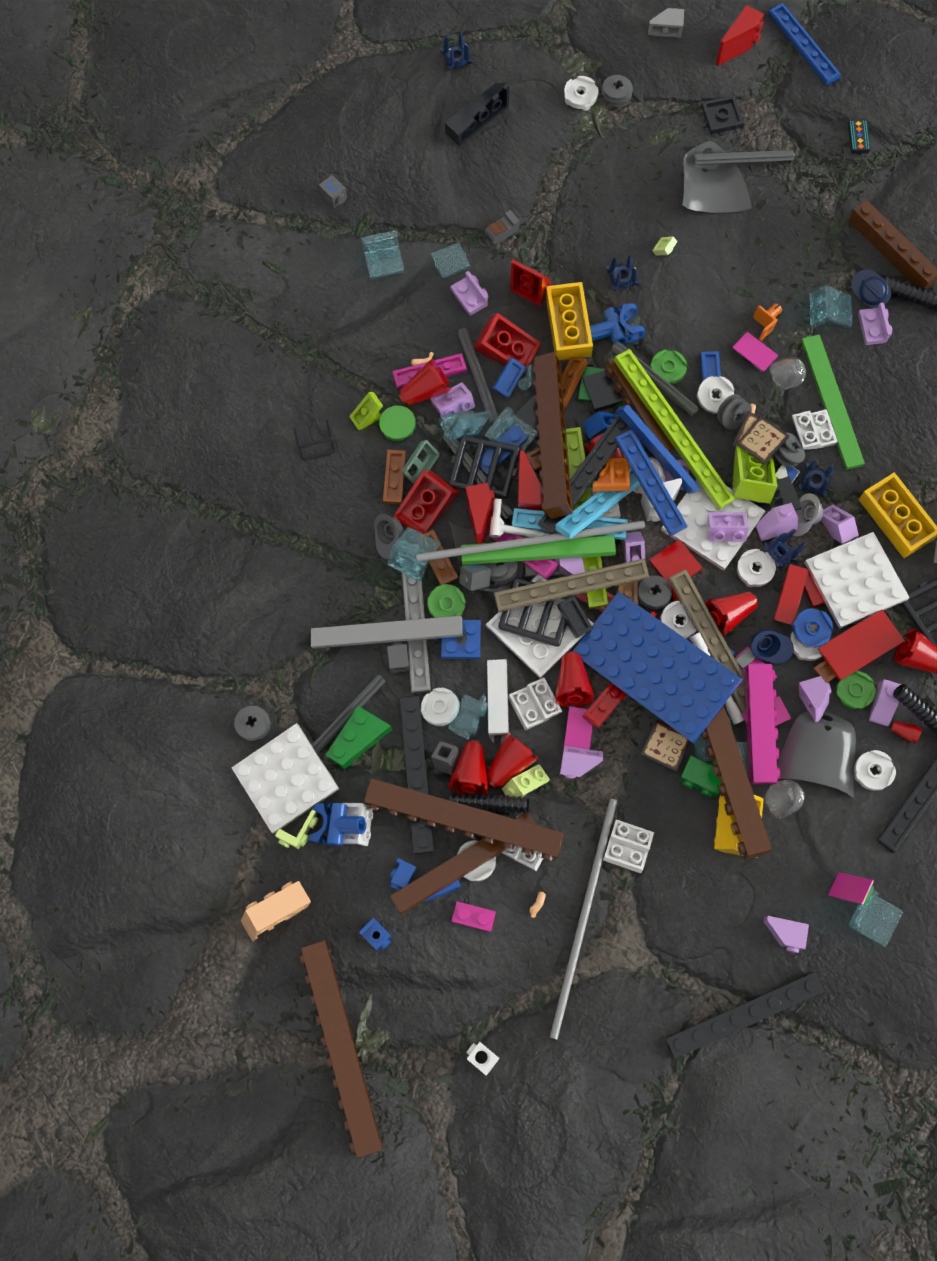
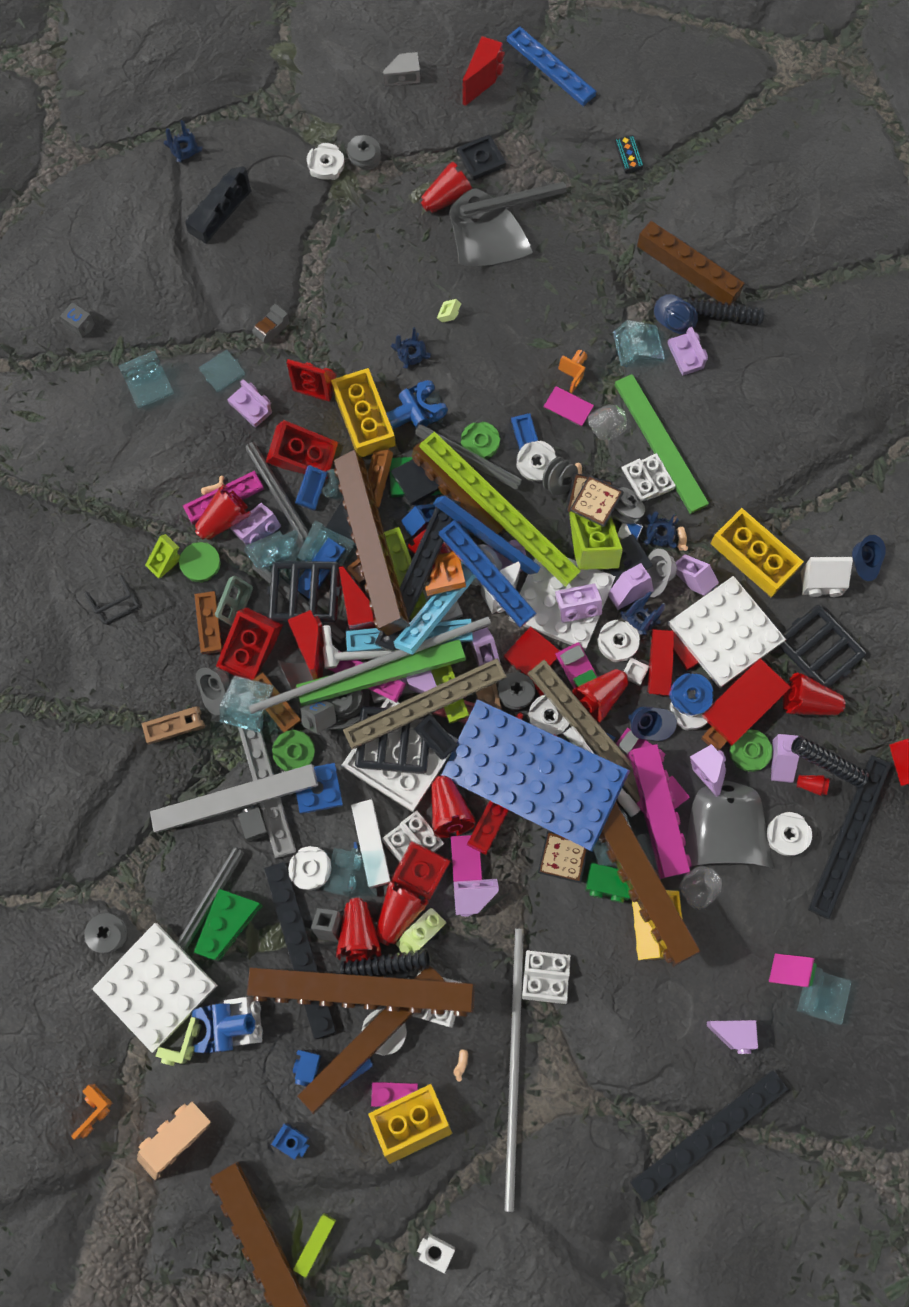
camera: 15 degrees left, 0 degrees up
none -> orange bracket [71,1084,113,1140]
none -> medium nougat plate [141,707,205,745]
none -> lime piece [293,1213,336,1278]
none -> yellow slope [368,1084,453,1164]
none -> red tile [391,840,450,900]
none -> red cone [420,162,472,213]
none -> piece [555,642,598,689]
none -> white tile [624,658,649,686]
none -> light nougat piece [677,527,688,551]

